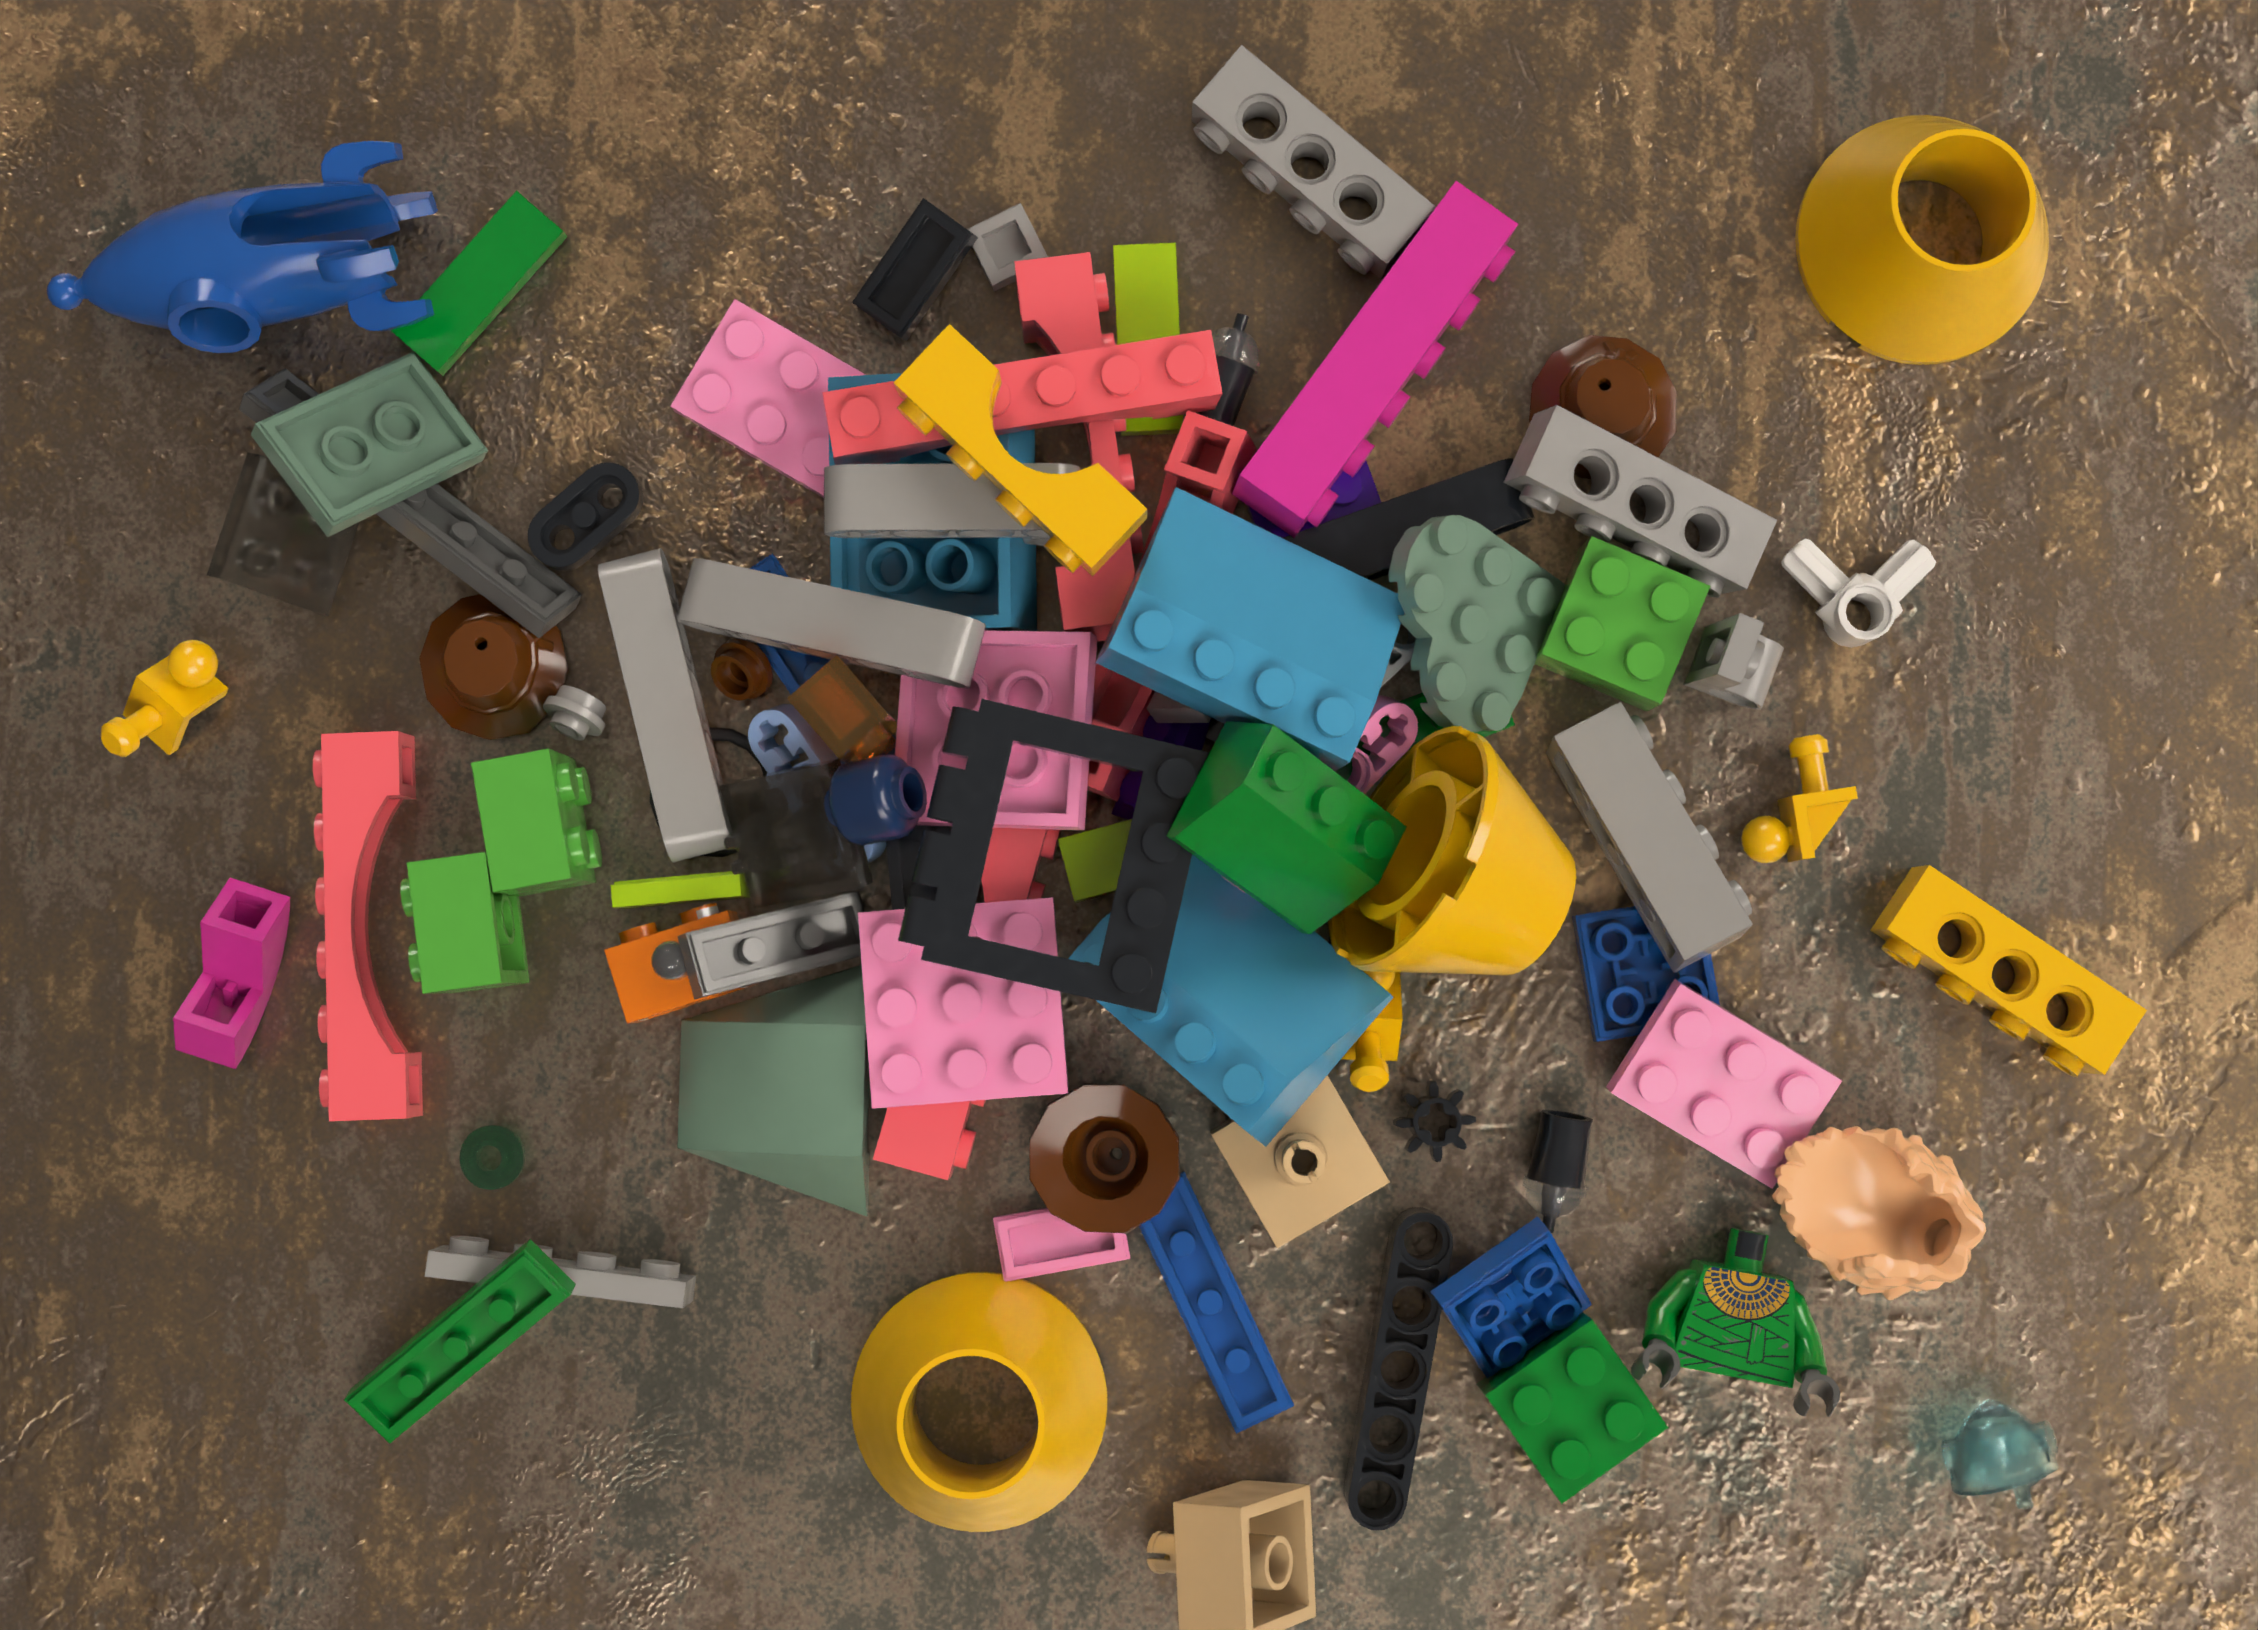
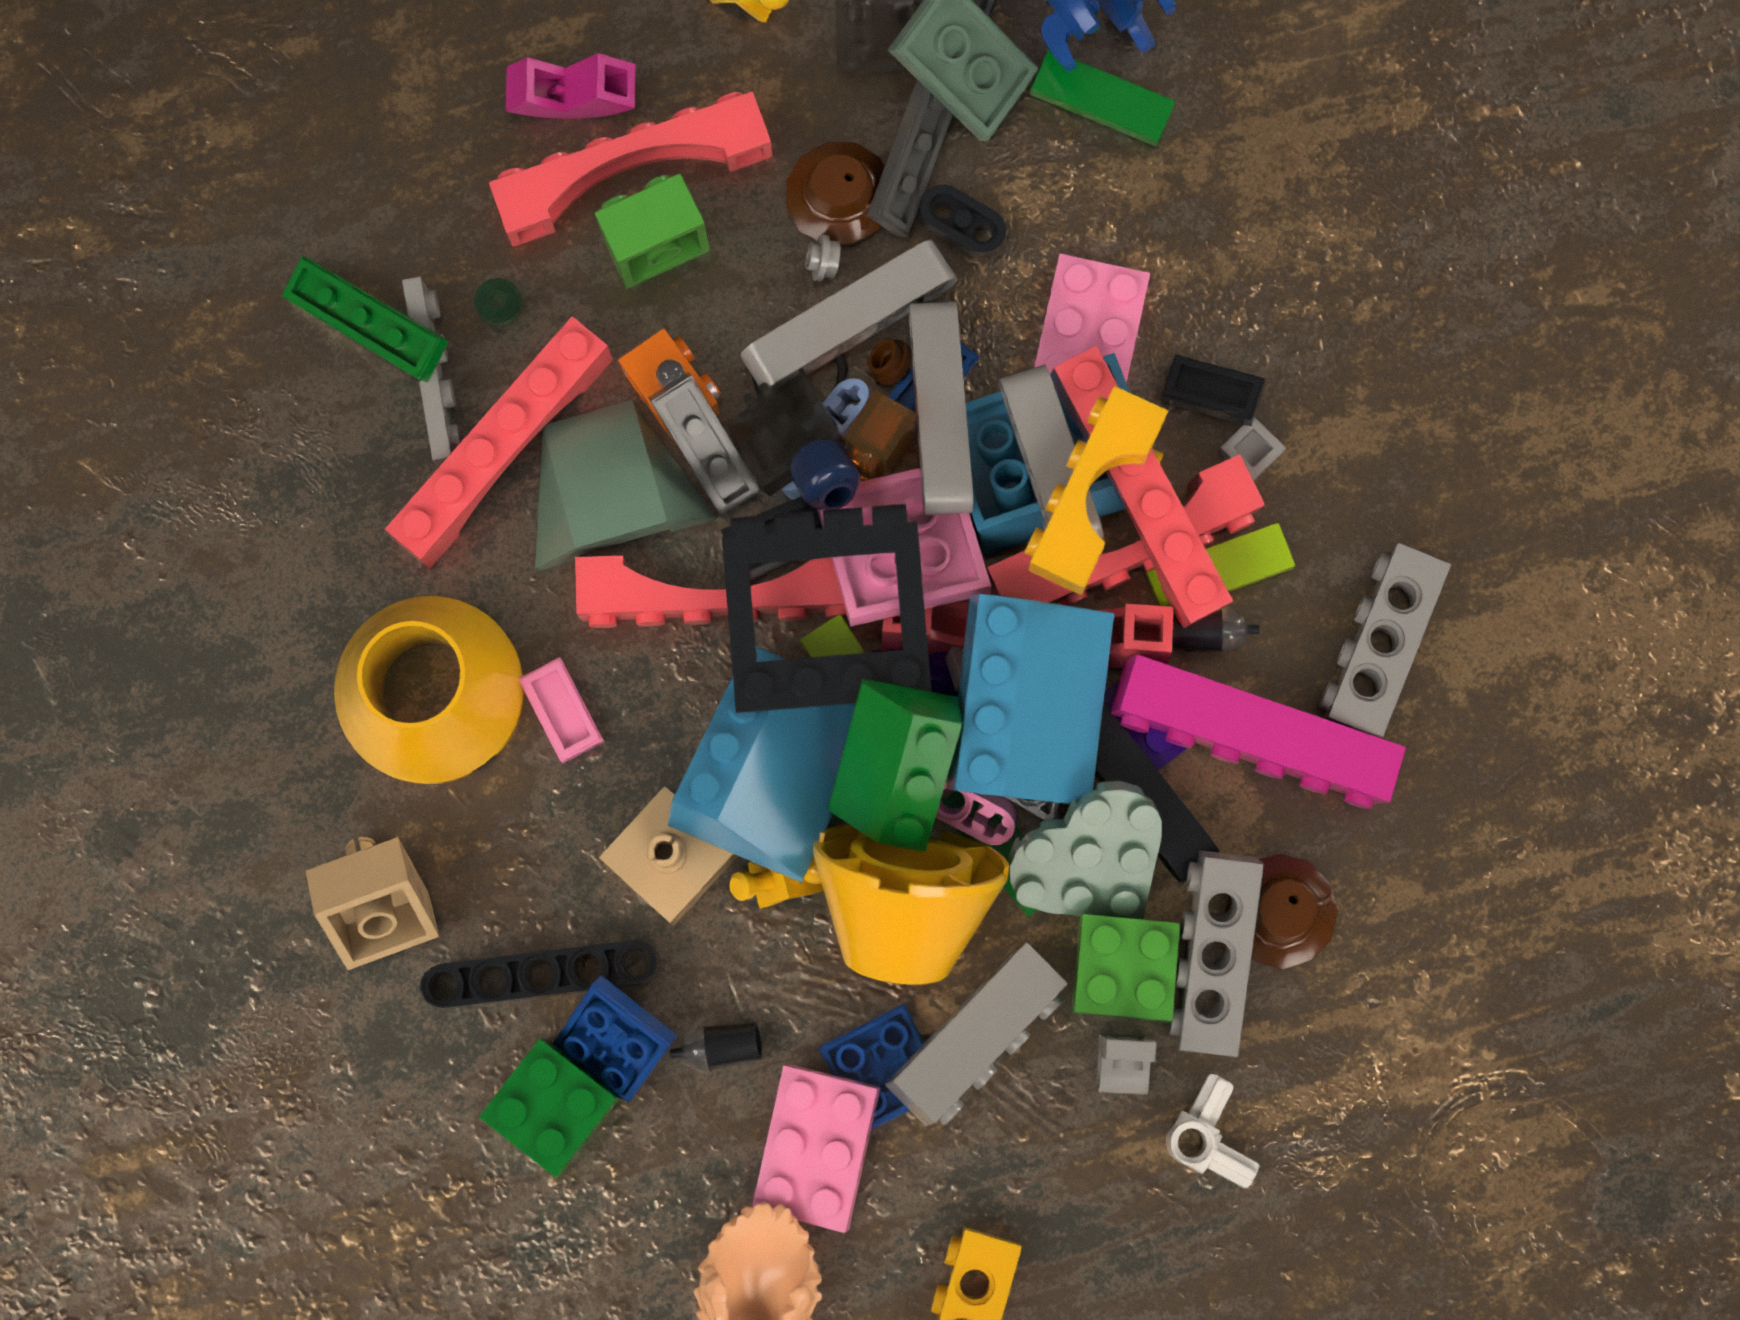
camera: 70 degrees right, 5 degrees down
bright green brick [471,748,602,896] -> none
lime tile [610,871,750,909] -> none
bright pink plate [858,897,1069,1109] -> none
reddish brown hat [1029,1084,1180,1234] -> none
blue tile [1139,1170,1294,1434] -> none
black gear [1393,1080,1476,1162] -> none
green torso [1631,1228,1840,1417] -> none
yellow piece [1741,734,1858,863] -> none
yellow cone [1795,115,2049,365] -> none
none -> coral arch [385,316,613,569]

